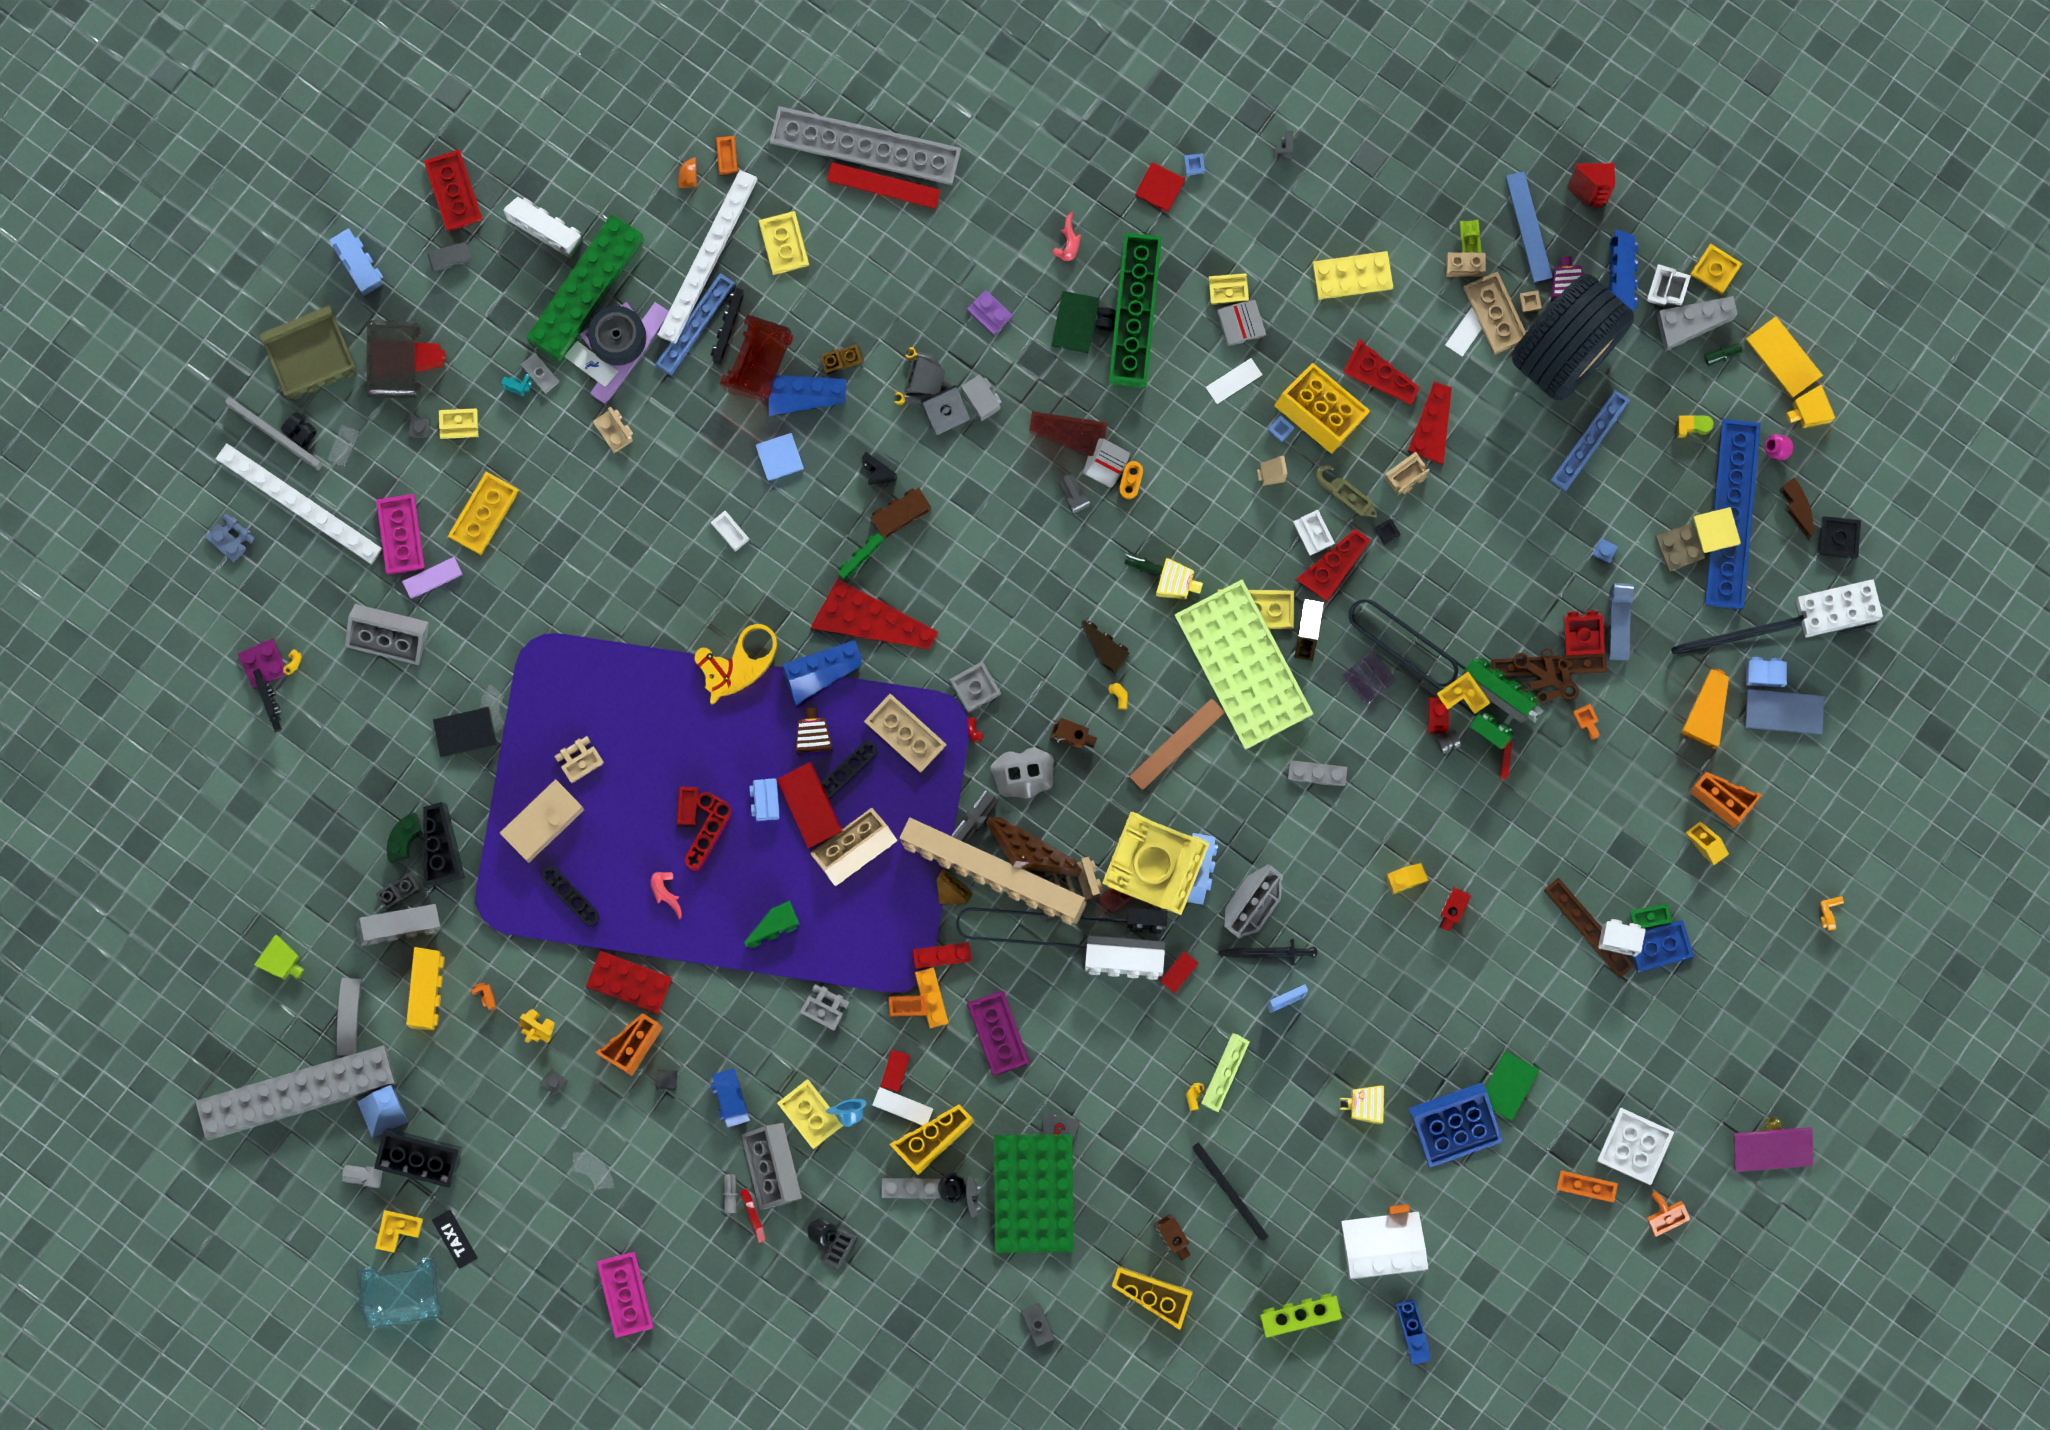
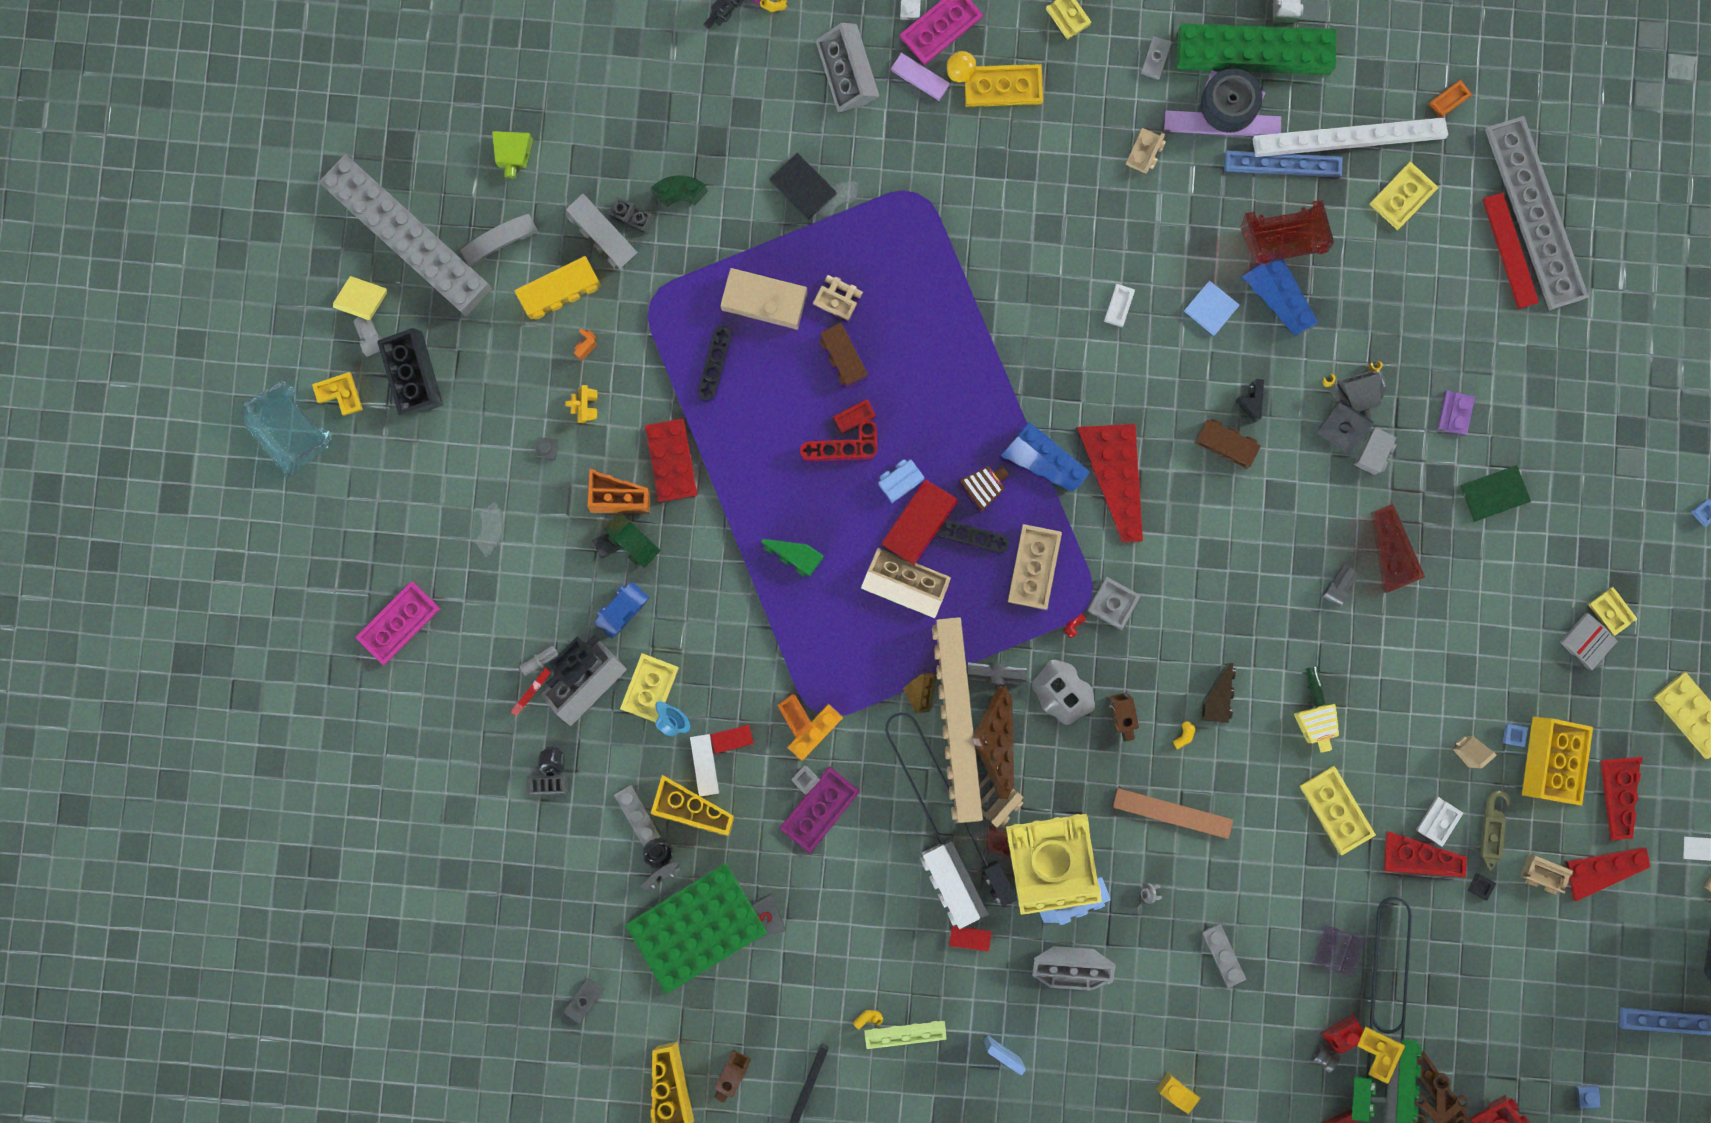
camera: 60 degrees right, 5 degrees up
light blue slope [357,1085,408,1138] -> none
black wedge [423,802,465,888] -> none
black sticker [432,1210,478,1269] -> none
teal bracket [501,374,532,397] -> none
white sticker [564,341,618,387] -> none
coral piece [650,872,682,920] -> none
orange brick [678,158,697,188] -> none
yellow animal [695,624,778,705] -> none
black plate [711,288,744,365] -> none
light grey plate [800,984,850,1031] -> none
pearl gold slope [820,344,864,374] -> none
green plate [838,533,884,581] -> none
red plate [911,942,972,969] -> none
coral piece [1052,212,1081,261] -> none
light grey slope [1083,438,1130,488] -> none
black wheel [1095,307,1116,331] -> none
green brick [1108,233,1162,388] -> none
light orange plate [1119,461,1143,499] -> none
red tile [1135,162,1185,212] -> none
yellowish green plate [1175,580,1314,750] -> none
white sticker [1206,358,1262,404] -> none
black sword [1218,939,1318,966] -> none
slope [1294,599,1323,661] -> none
none -> light yellow tile [333,276,387,320]
none -> black plate [546,635,600,688]
none -> dark green brick [604,513,661,568]
none -> light grey plate [791,765,820,794]
none -> reddish brown brick [819,323,868,388]
none -> yellow hair [947,51,976,82]
none -> light grey plate [1141,883,1162,904]

